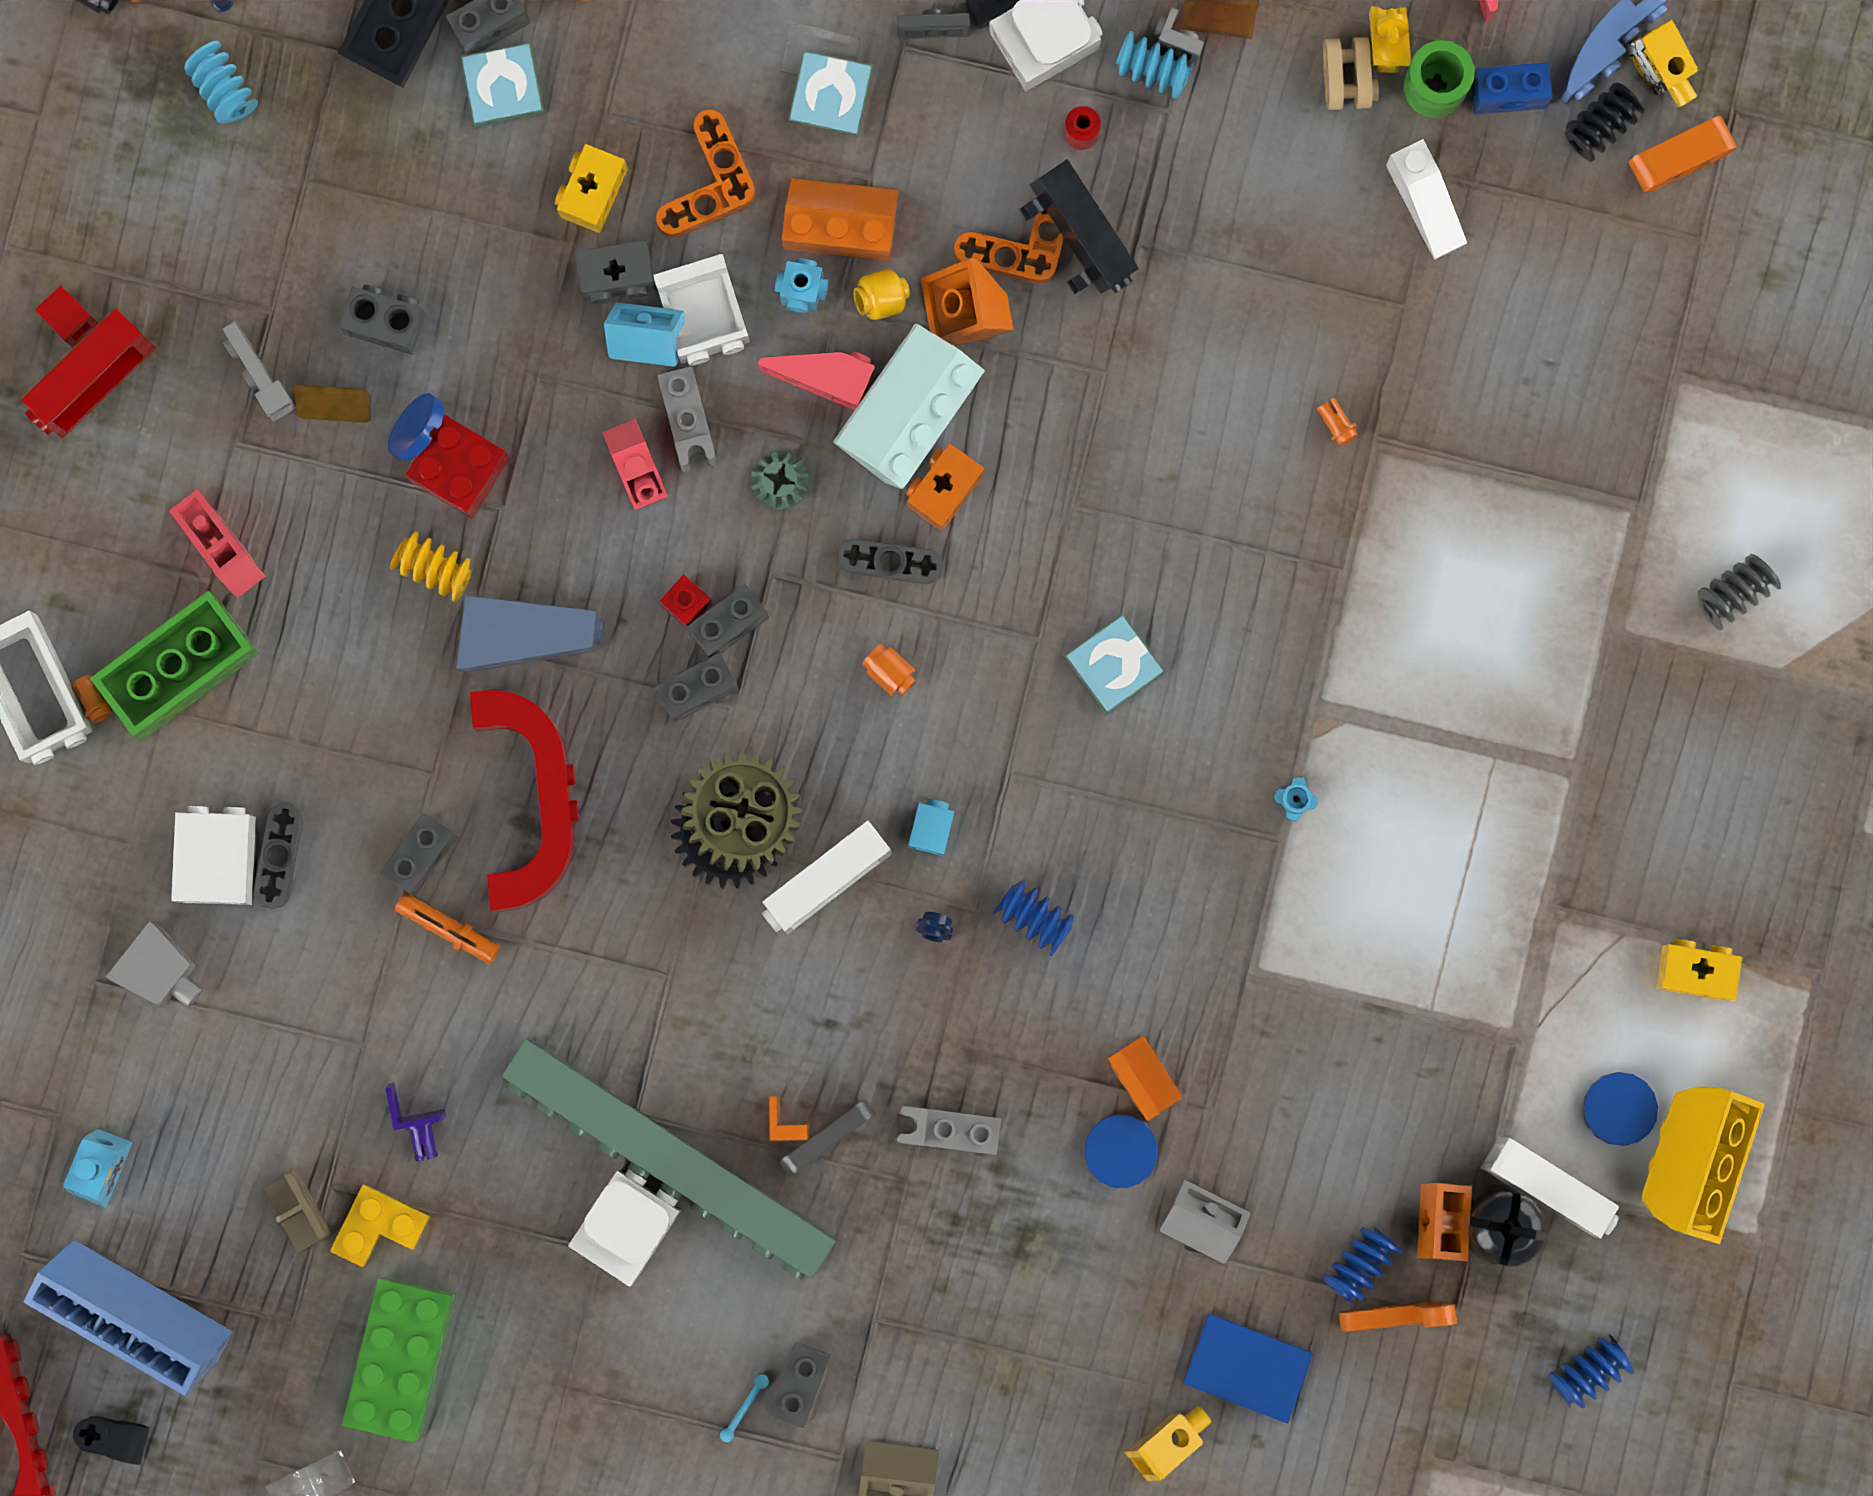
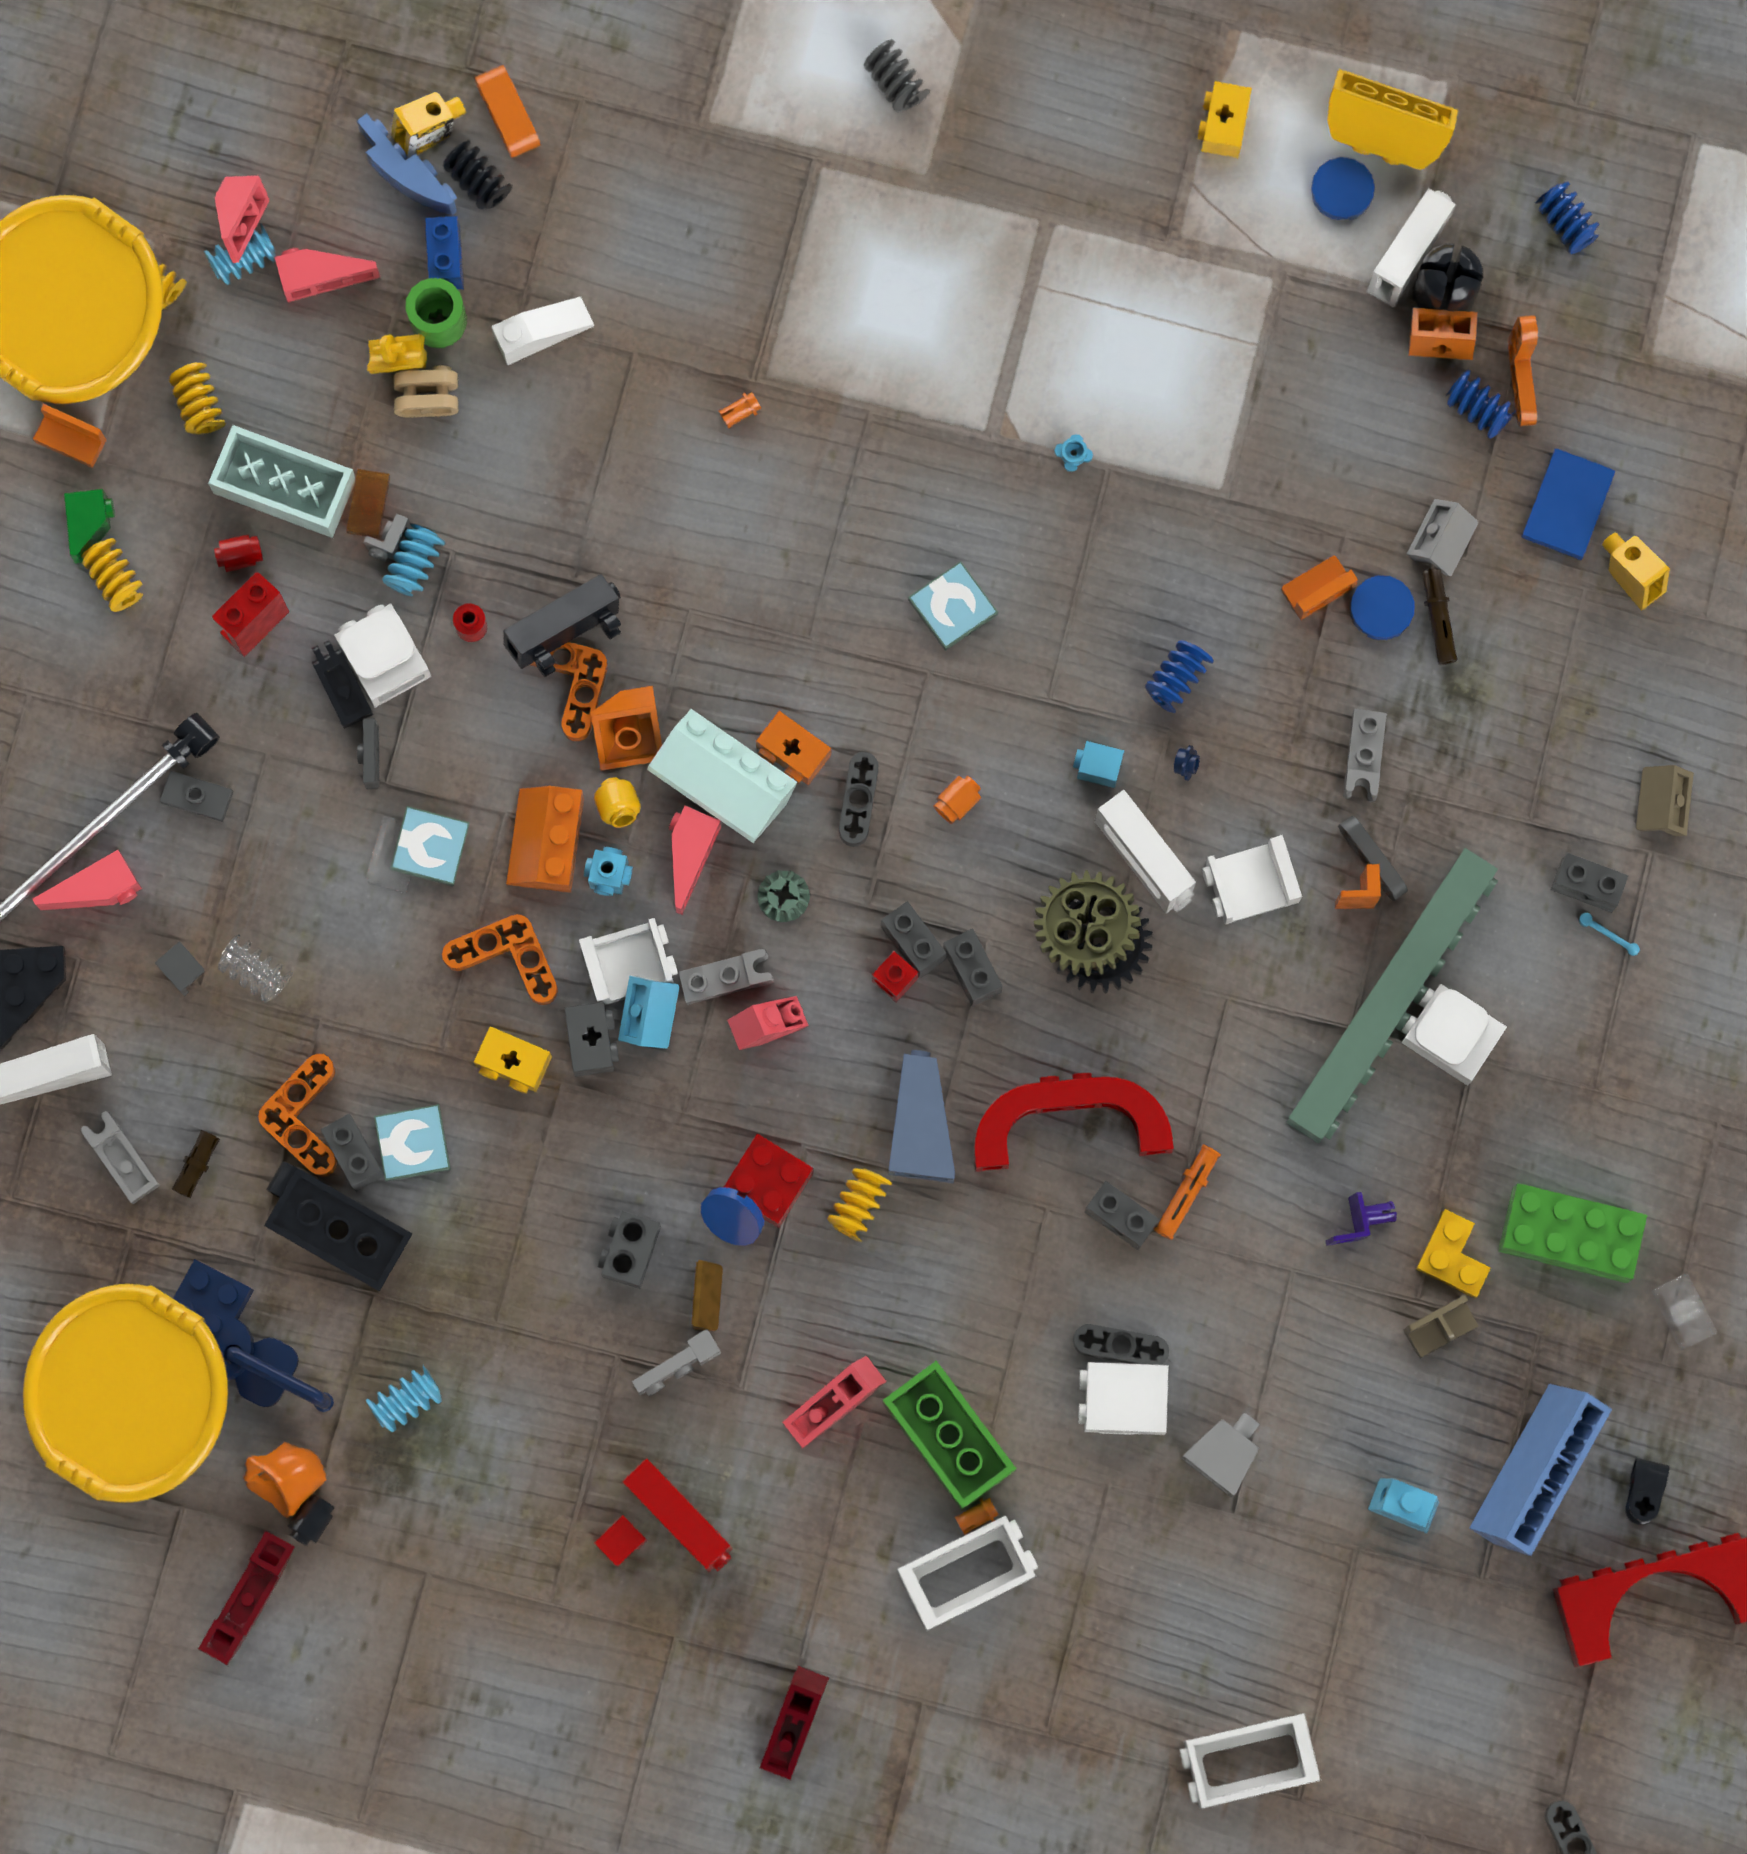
camera: 90 degrees left, 5 degrees down
none -> white panel [1202,835,1302,924]
none -> dark brown axle [1422,568,1458,665]

